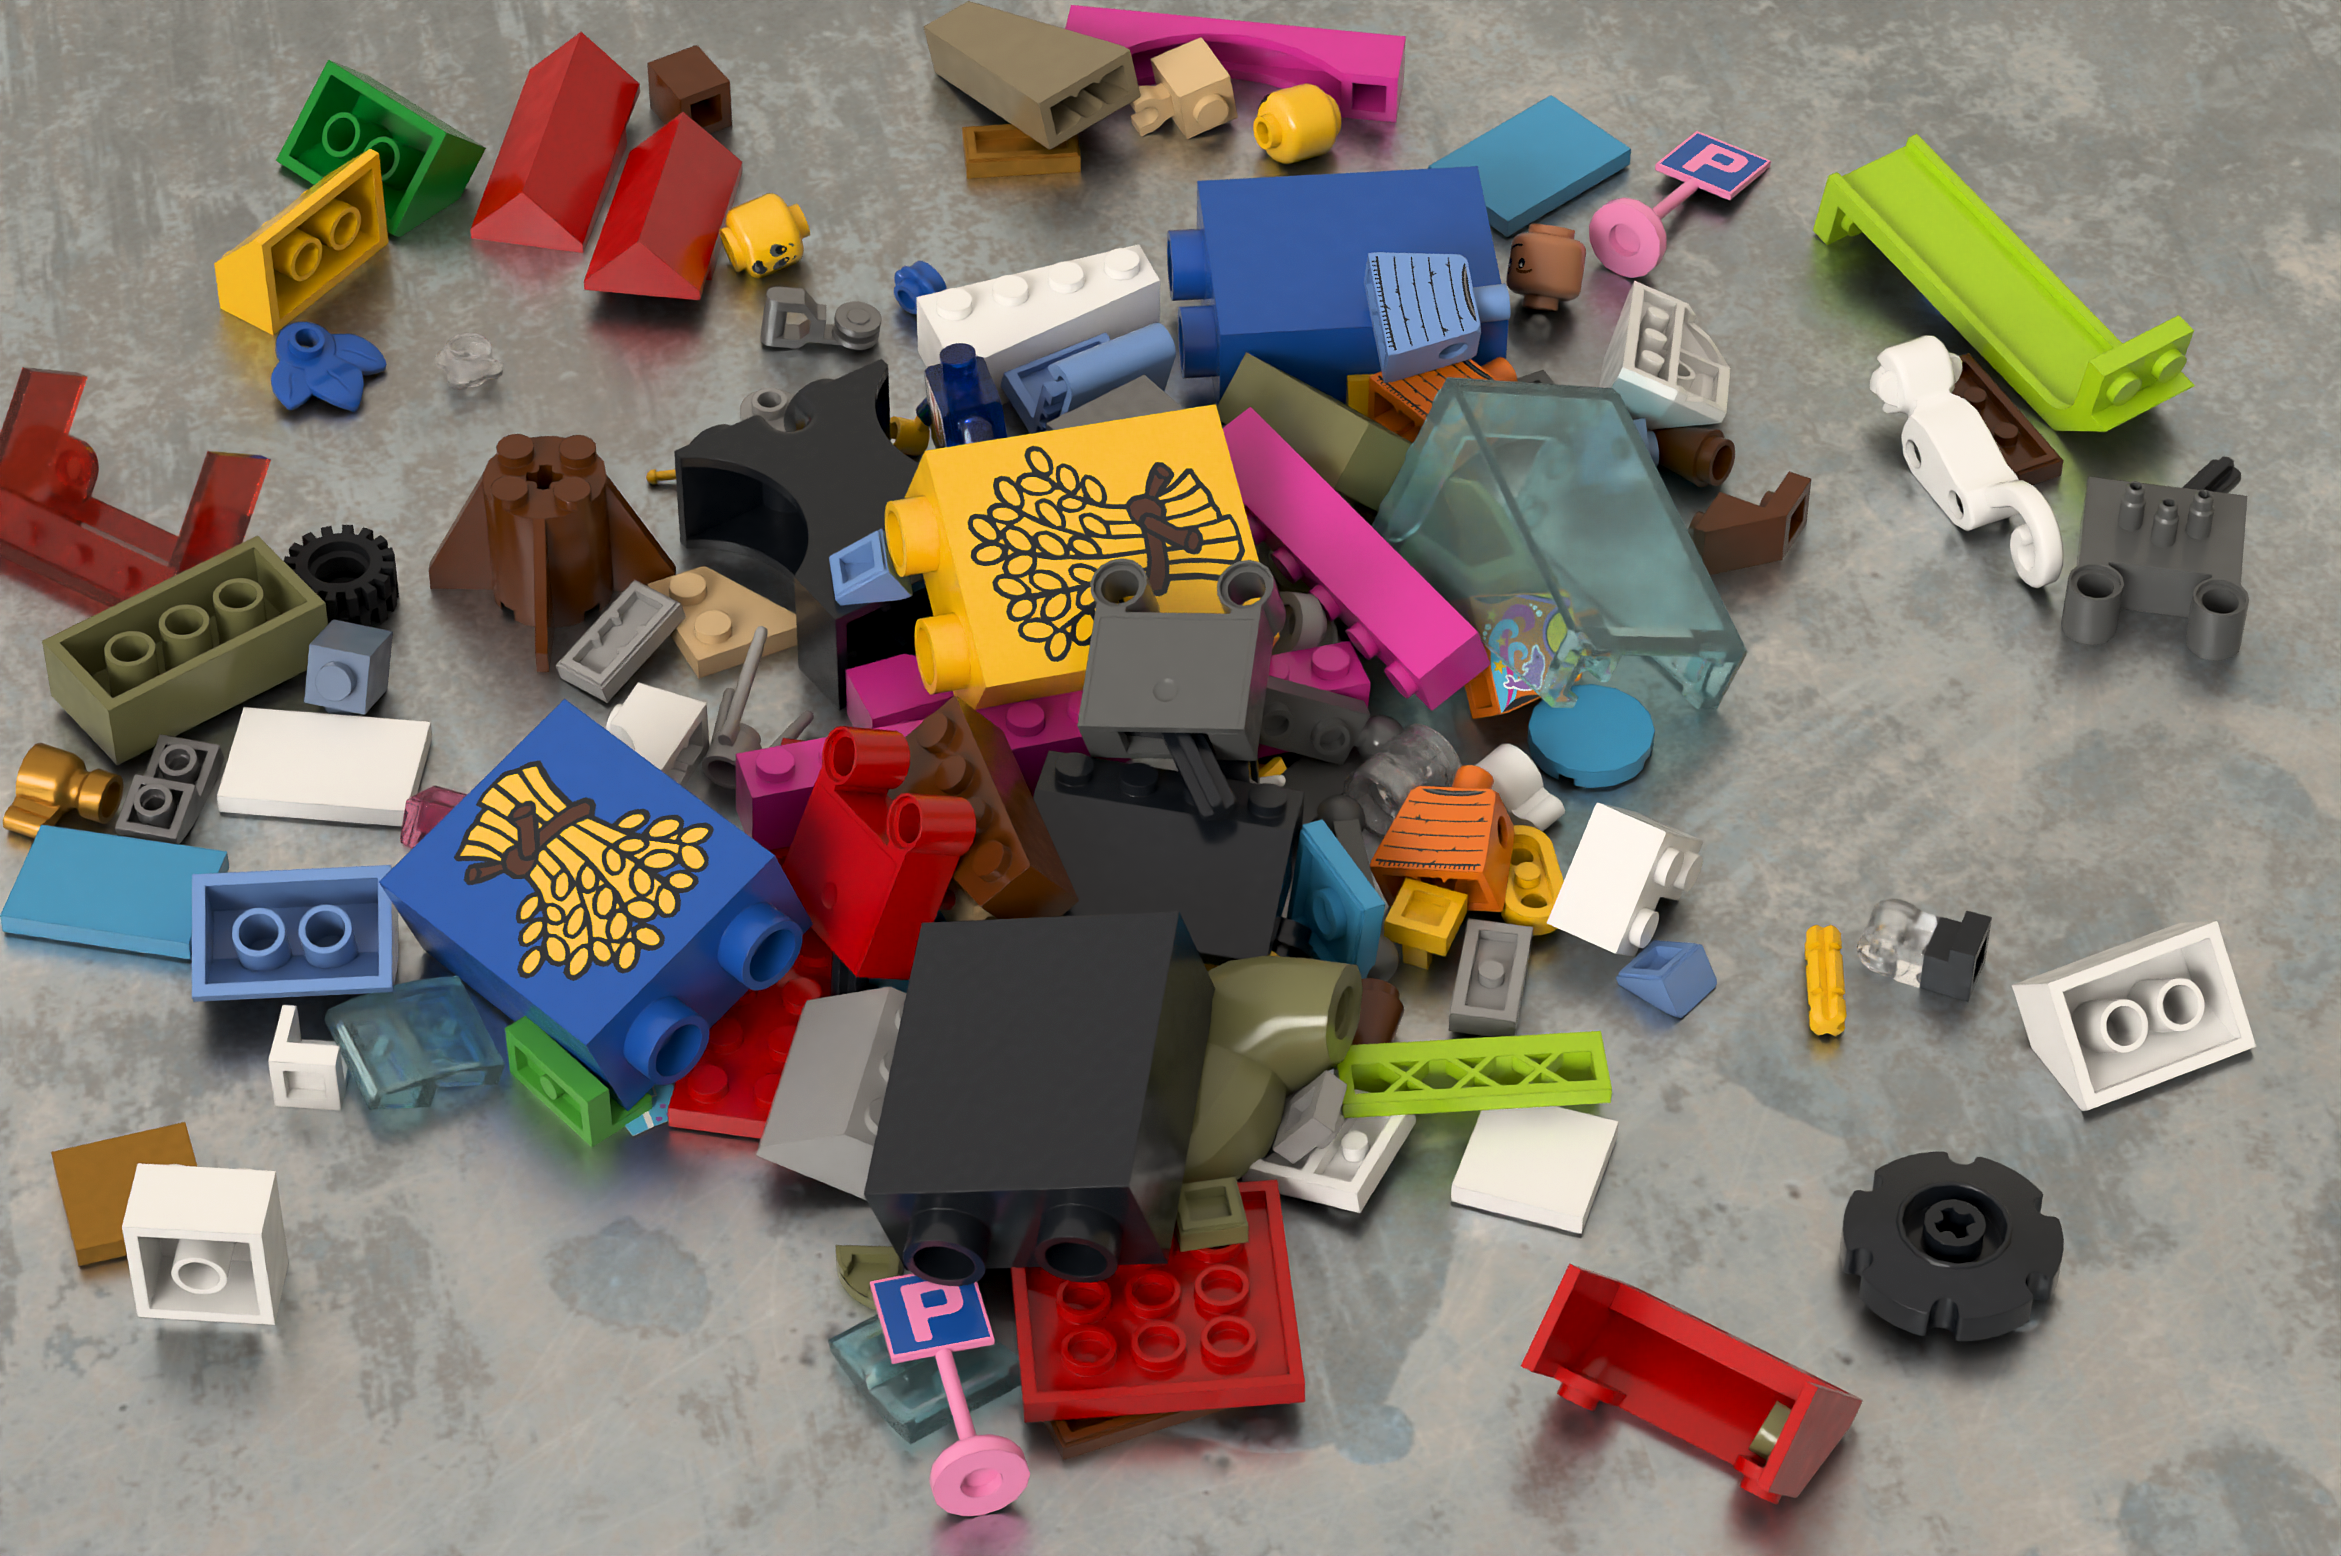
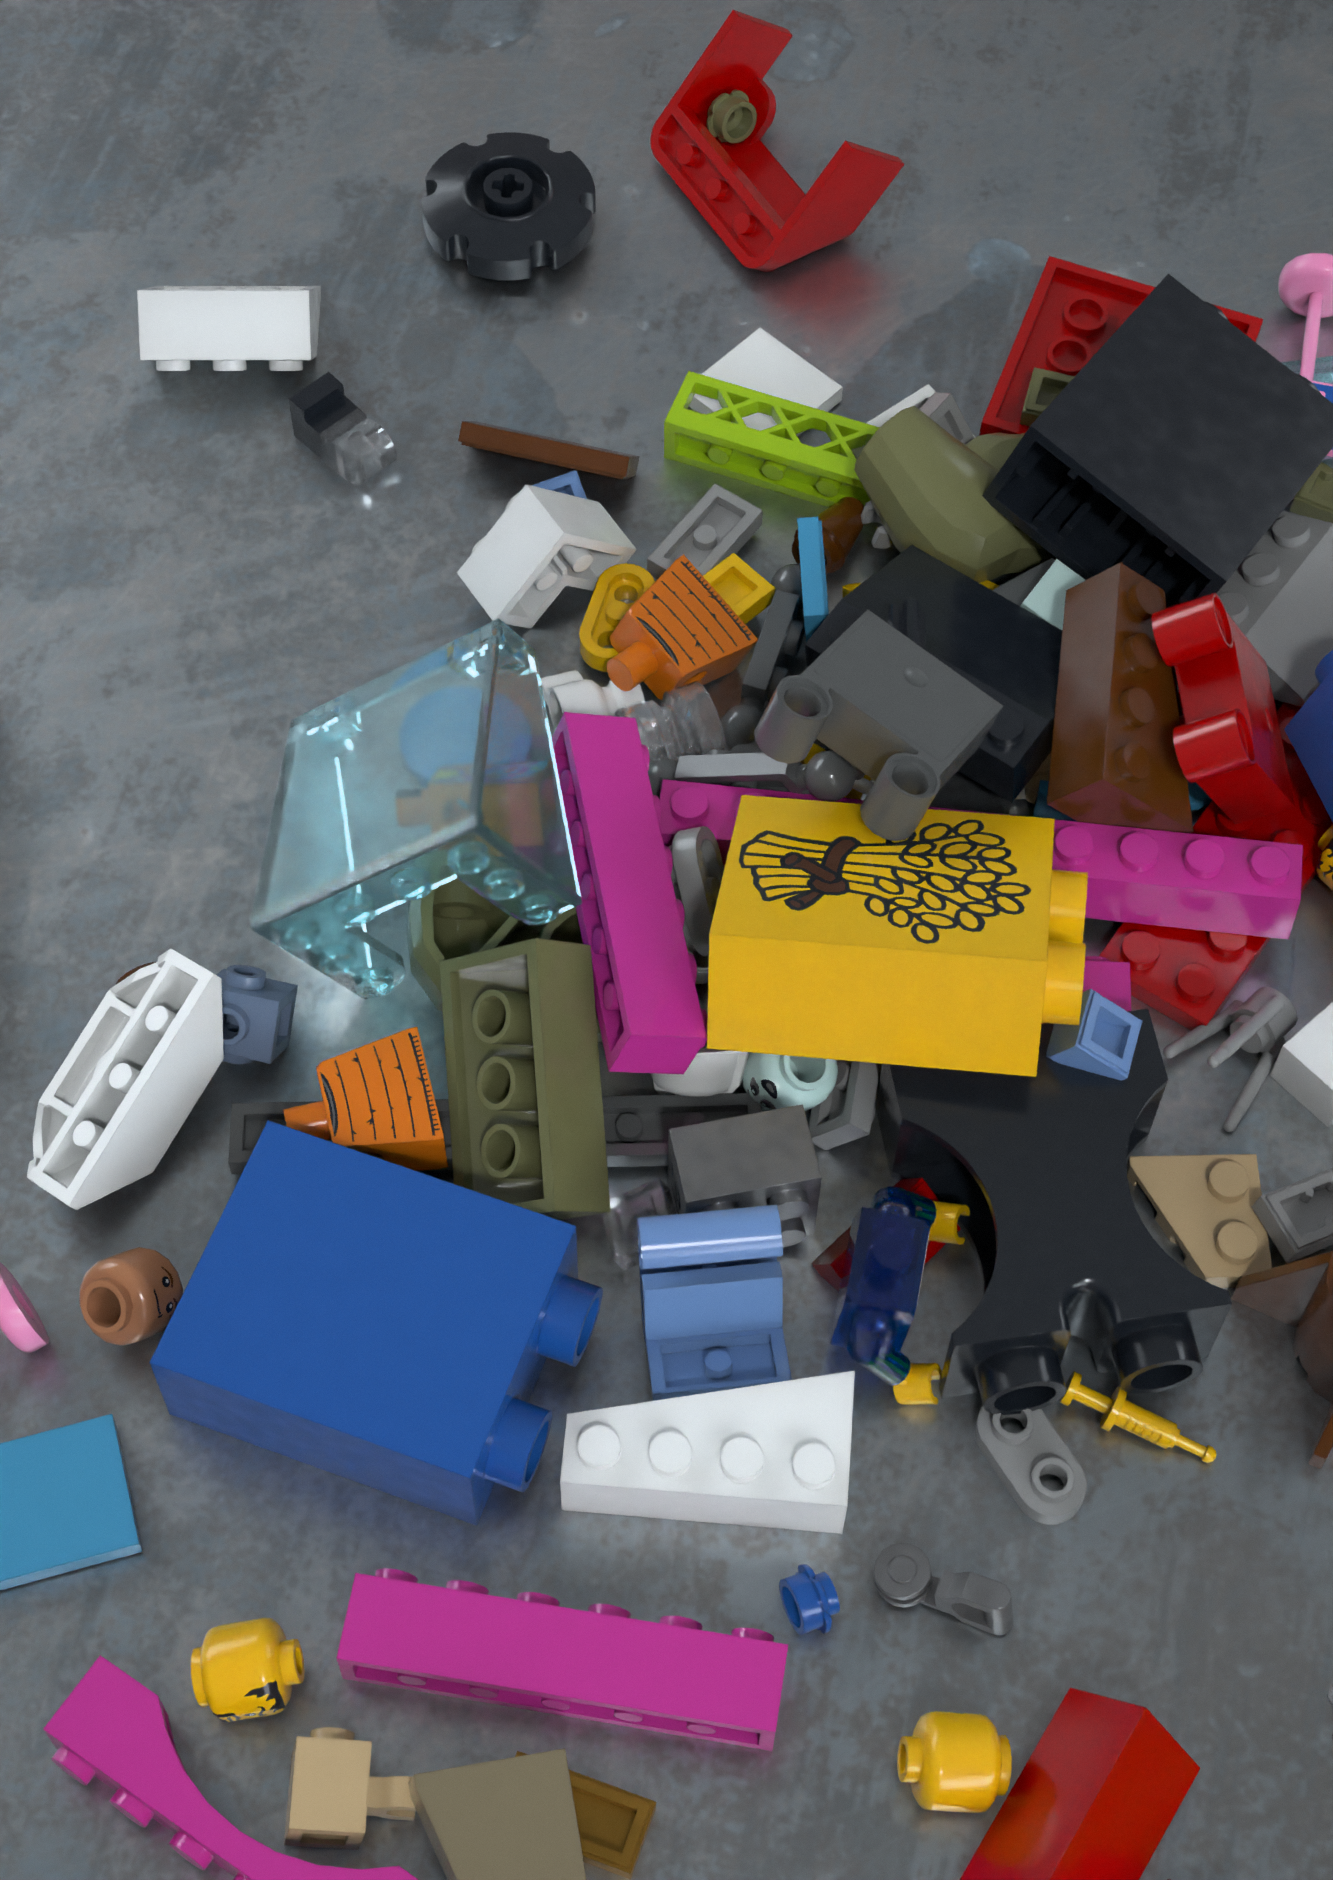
camera: 155 degrees left, 15 degrees up
medium blue torso [1364,252,1511,383] -> none
reddish brown slope [1686,471,1811,577] -> none
yellow axle [1804,924,1847,1036] -> none
none -> dark pink brick [336,1568,788,1751]
none -> reddish brown tile [458,421,640,479]

